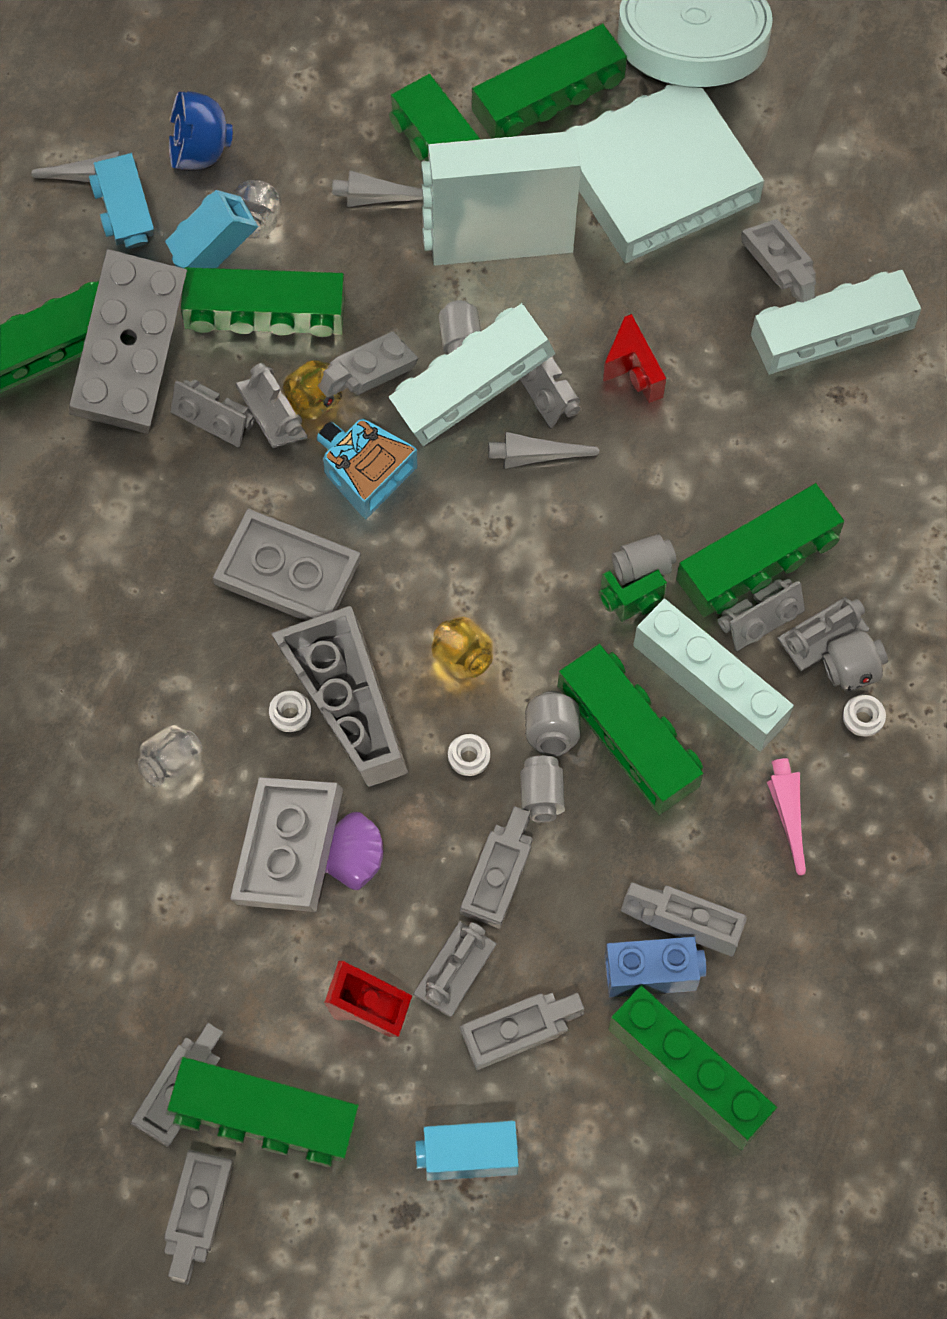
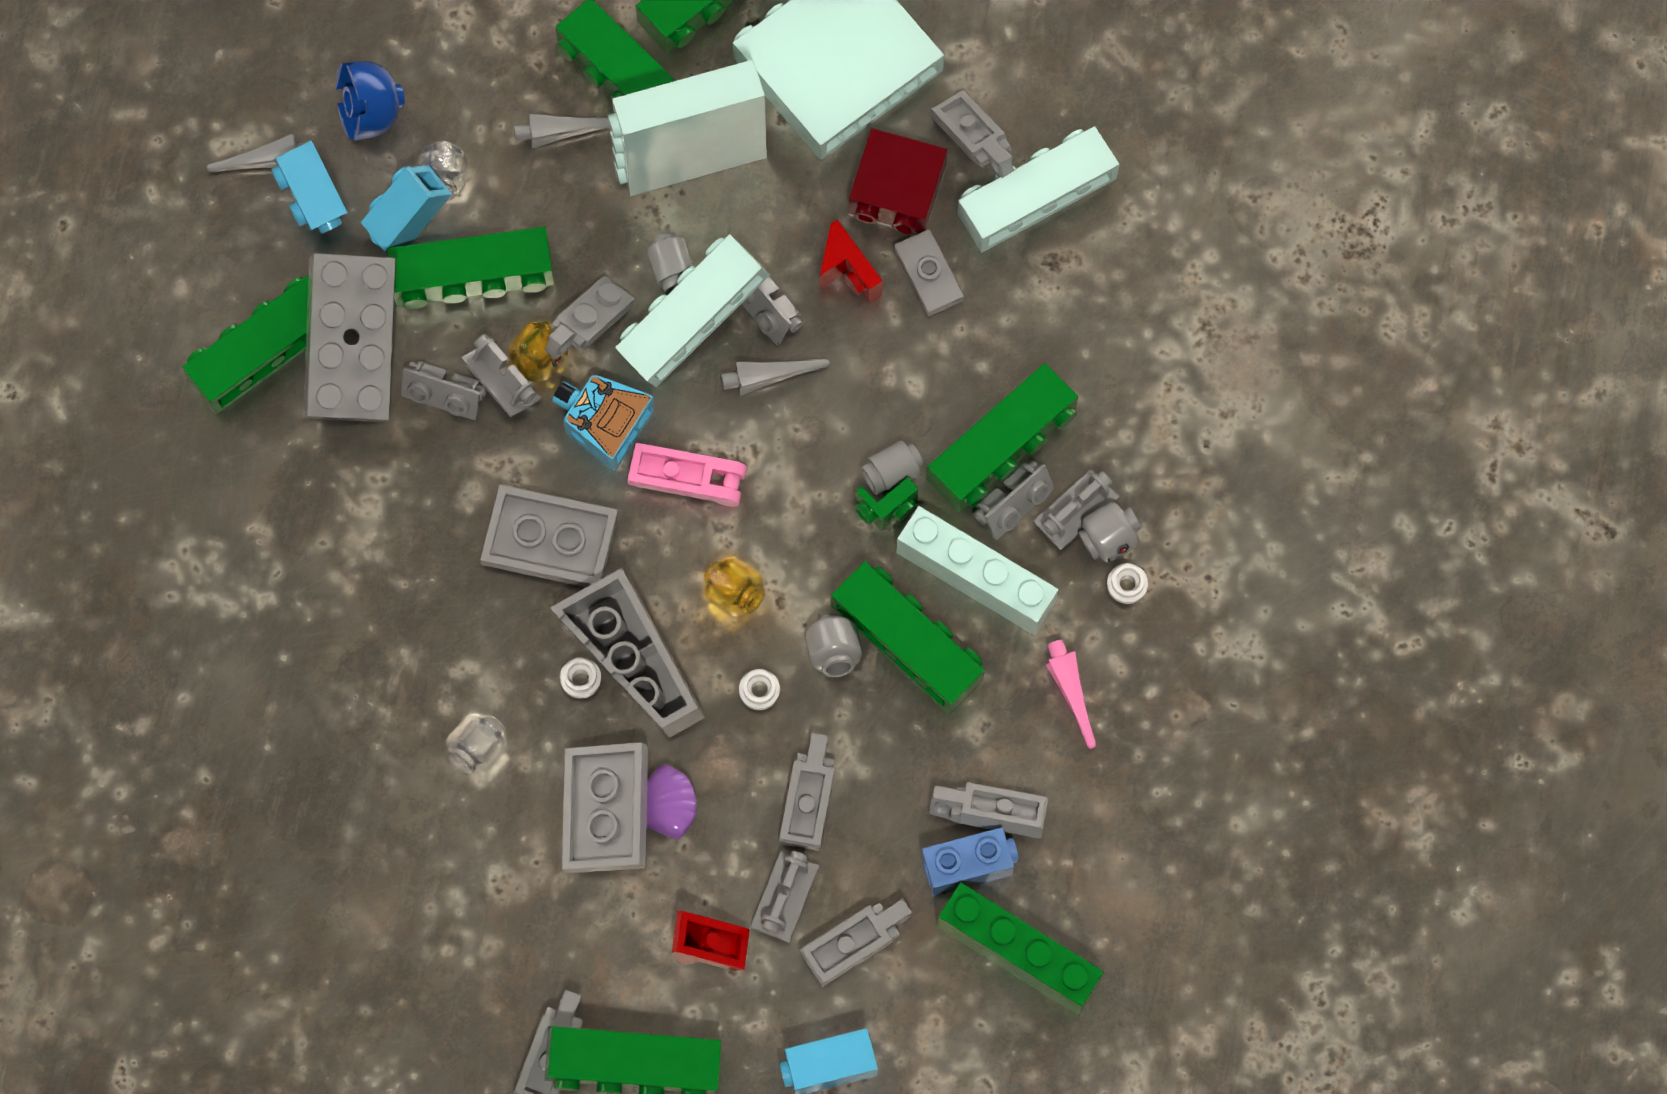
camera: 10 degrees left, 5 degrees up
light grey brick [520,756,565,823] -> none
none -> bright pink plate [627,443,747,507]
none -> dark red piece [848,128,948,235]
none -> light grey plate [894,229,964,317]

